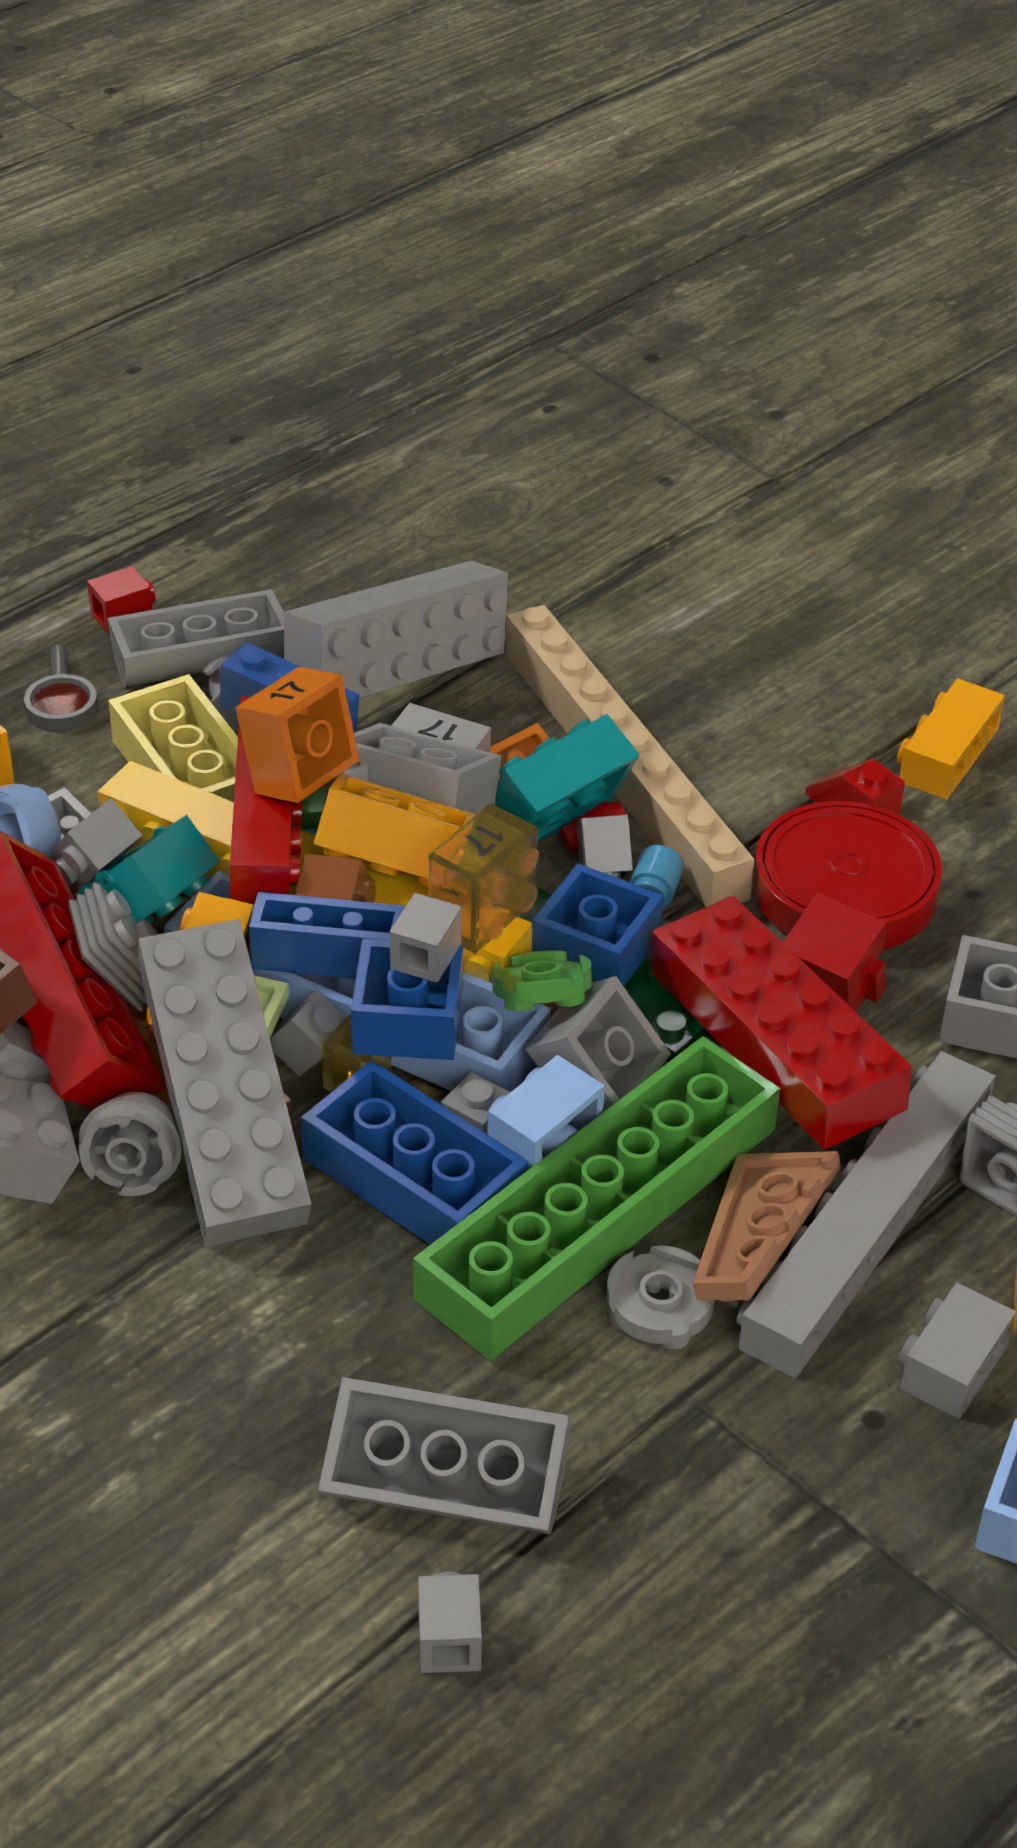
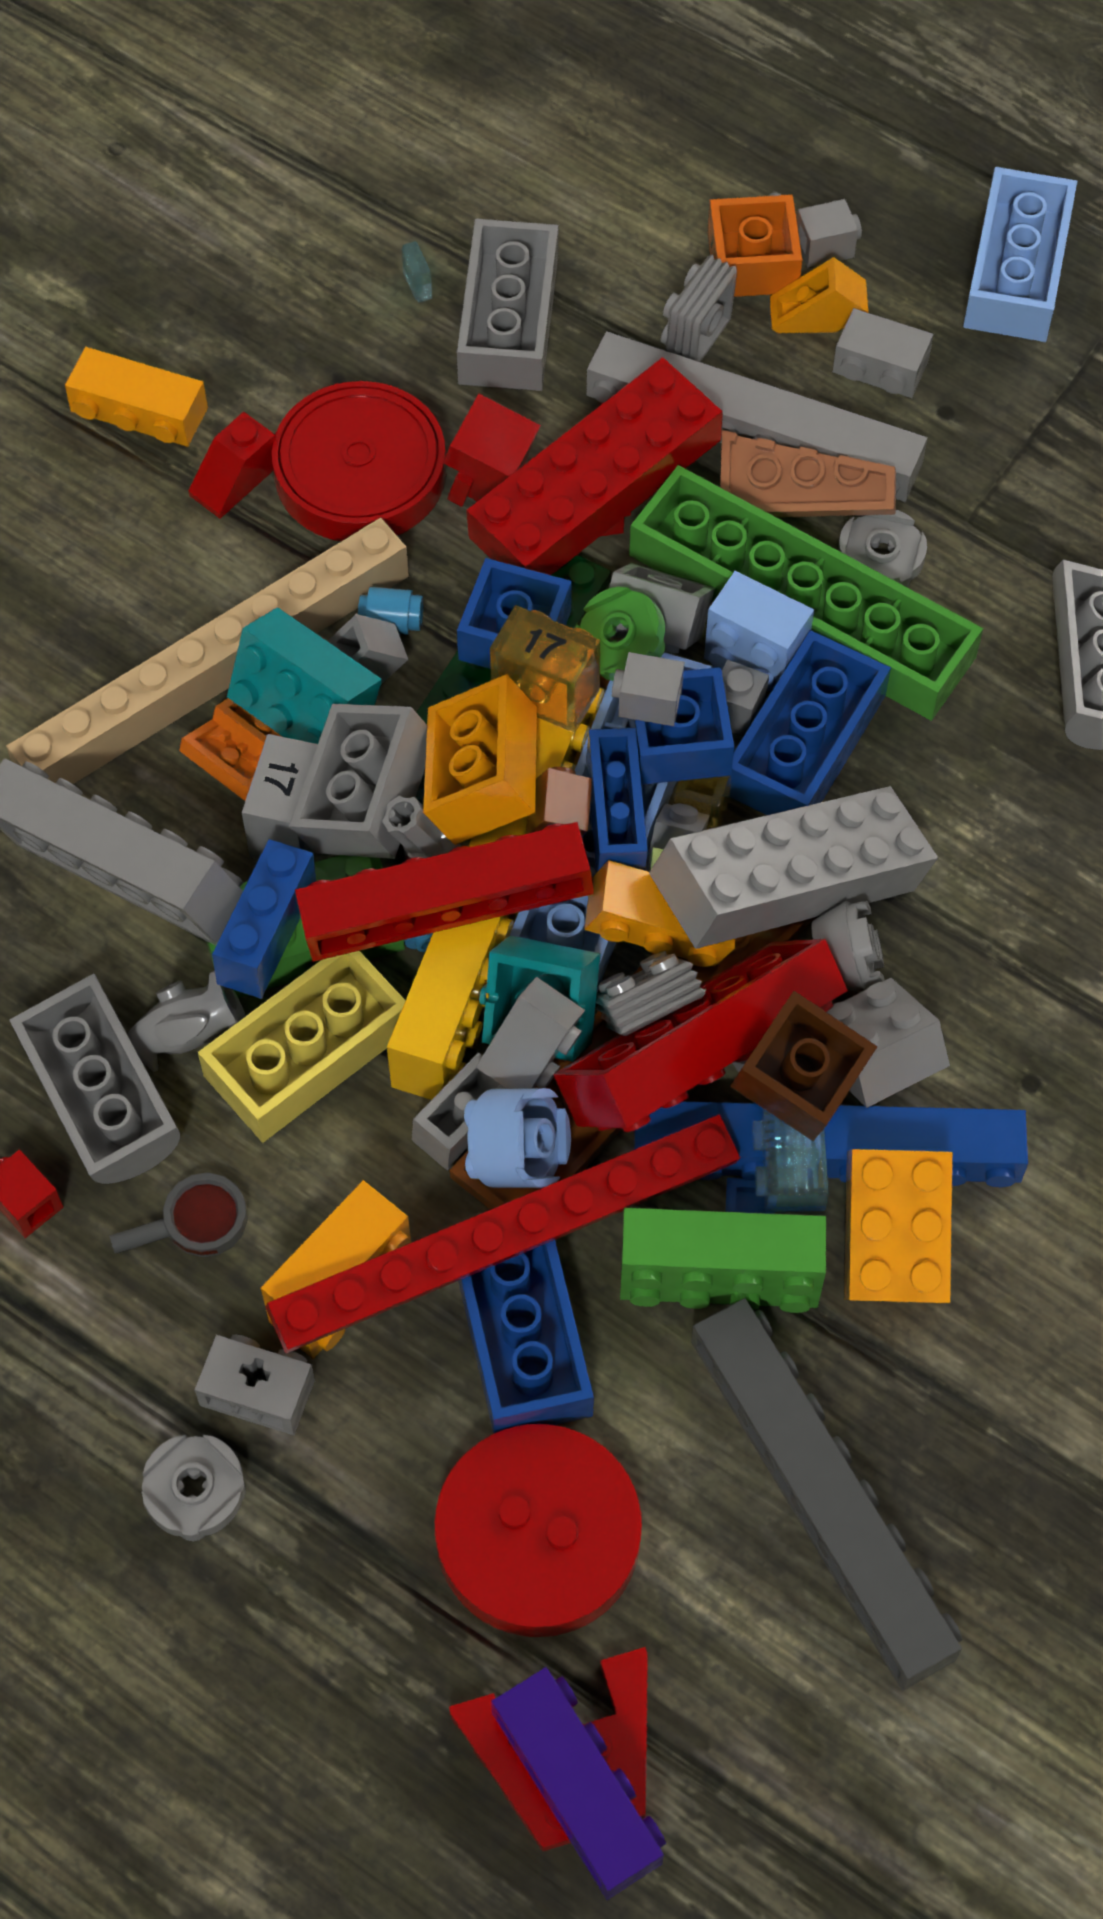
camera: 100 degrees left, 20 degrees up
orange brick [235,667,360,803] -> none

